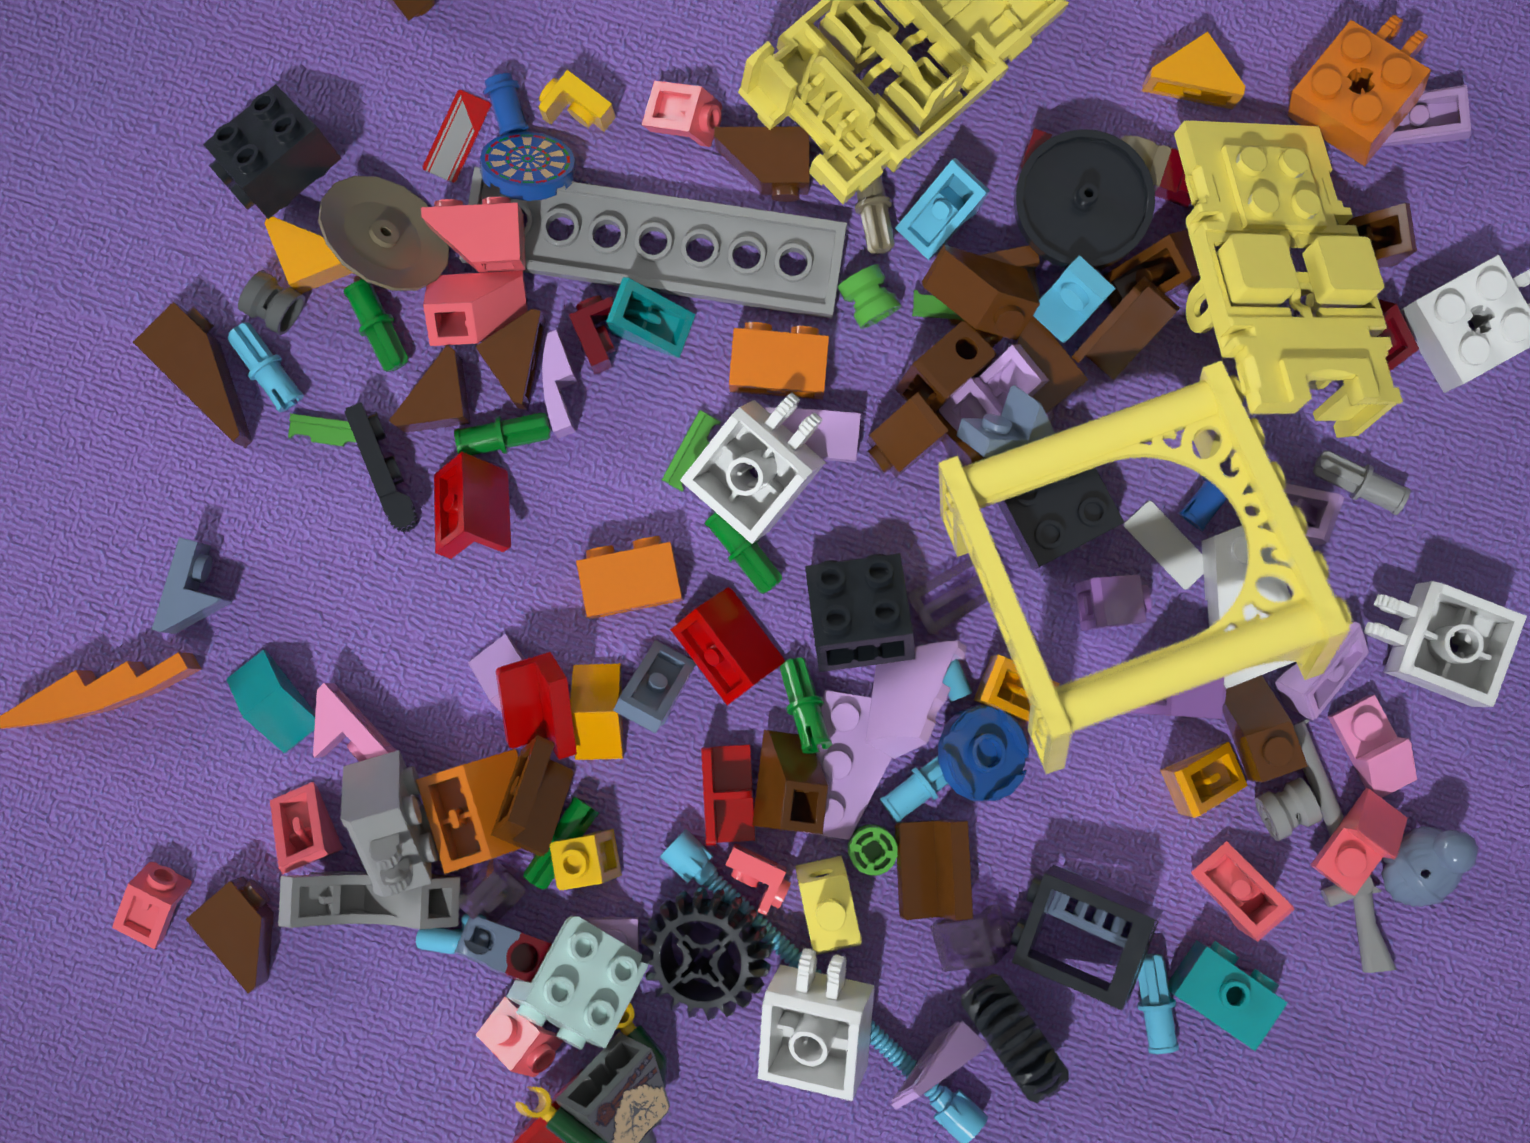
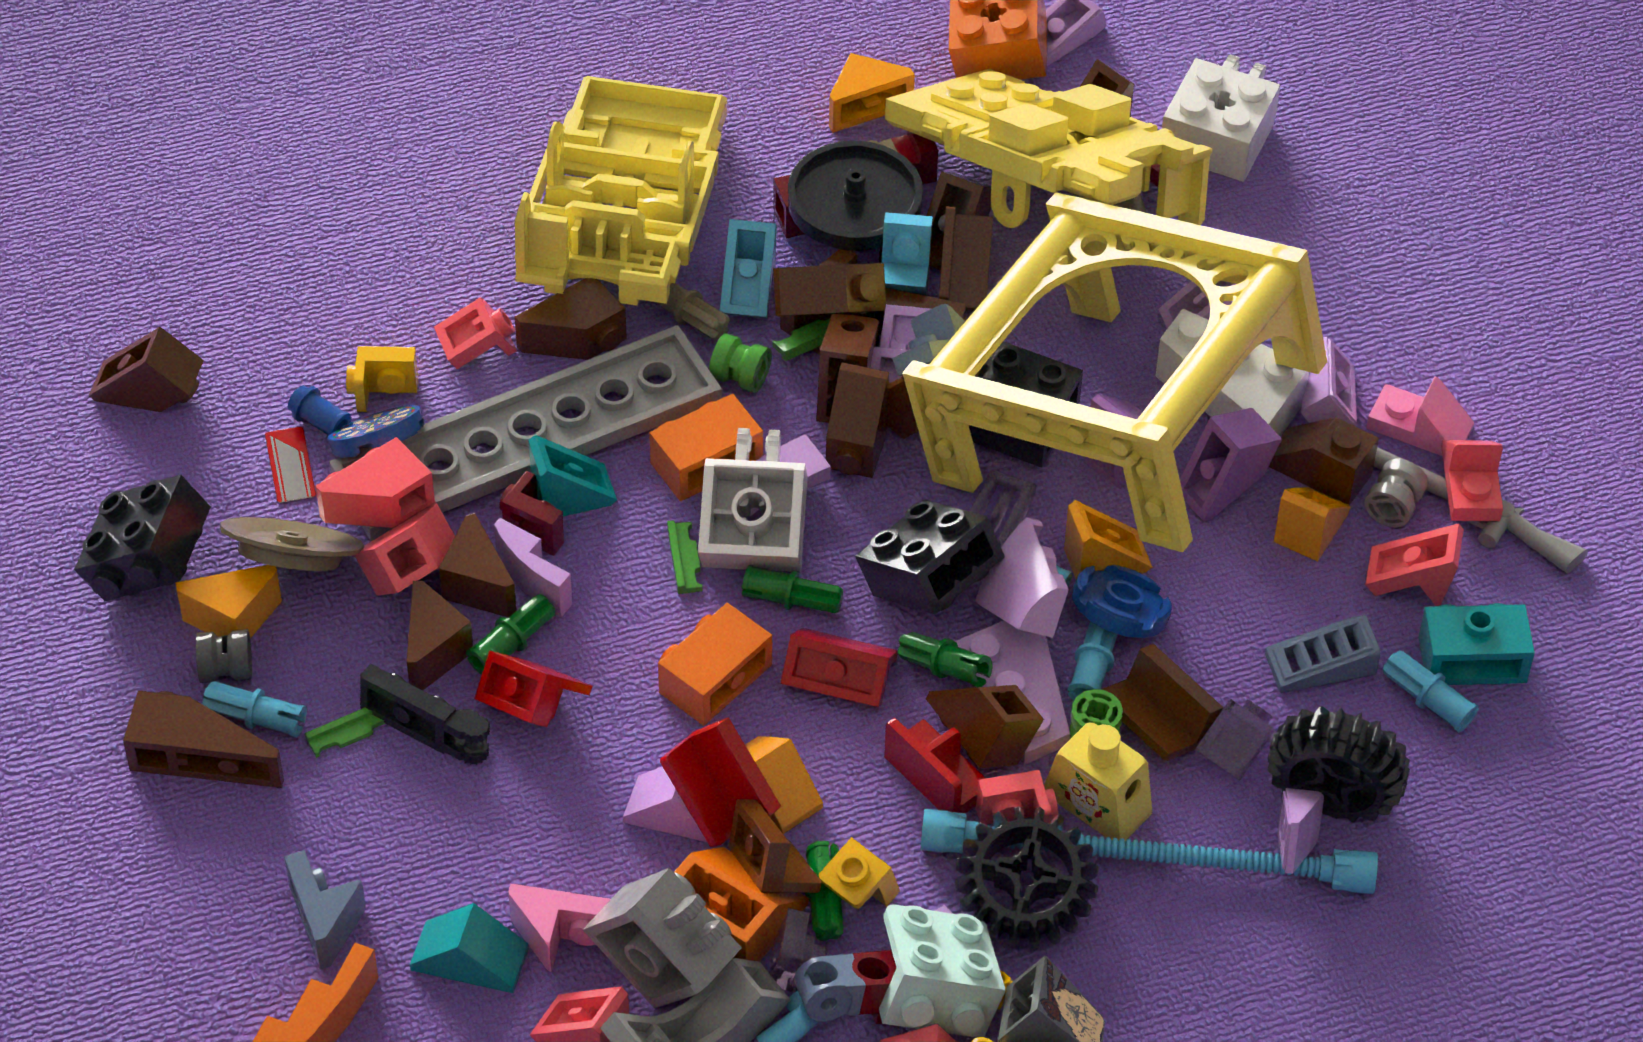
camera: 40 degrees left, 35 degrees down
green axle [343,279,409,372] -> none
sand blue slope [613,640,696,734] -> none
white hinge [758,948,875,1101] -> none
black window [1010,865,1163,1010] -> none
white sticker [1124,501,1204,590] -> none
blue pin [1178,472,1228,532] -> none
white hinge [1363,581,1527,707] -> none
sand blue piece [1381,826,1478,907] -> none

